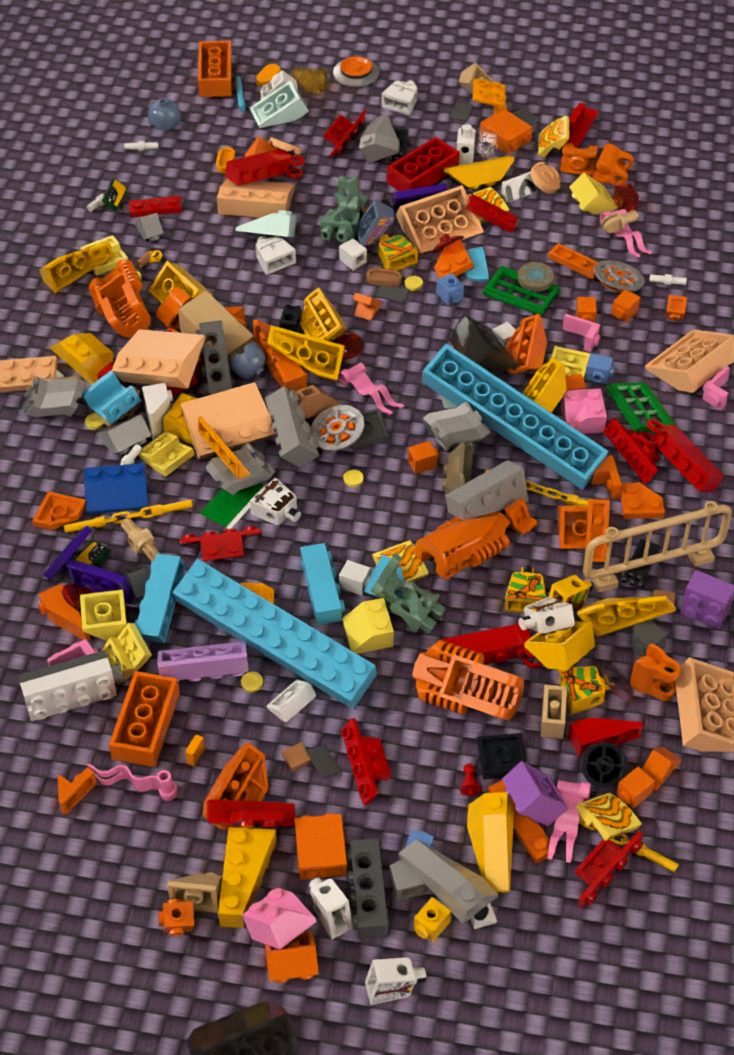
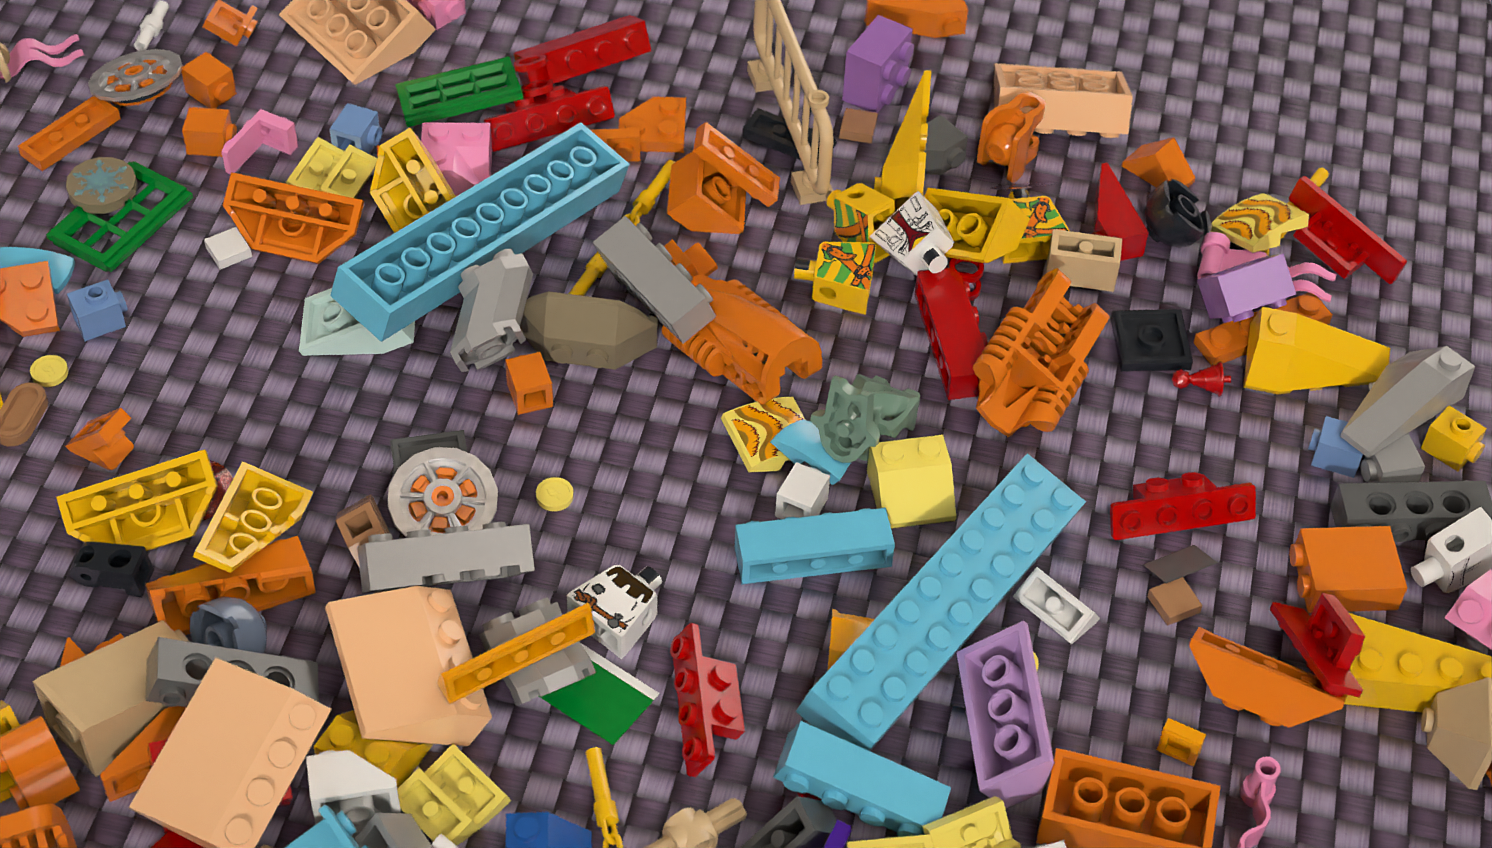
camera: 90 degrees left, 0 degrees up
bright pink flag [338,362,404,415] -> none
dark grey sticker [375,285,409,302] -> none
clear smoke windscreen [450,314,519,375] -> none
orange brick [617,766,655,809] -> none

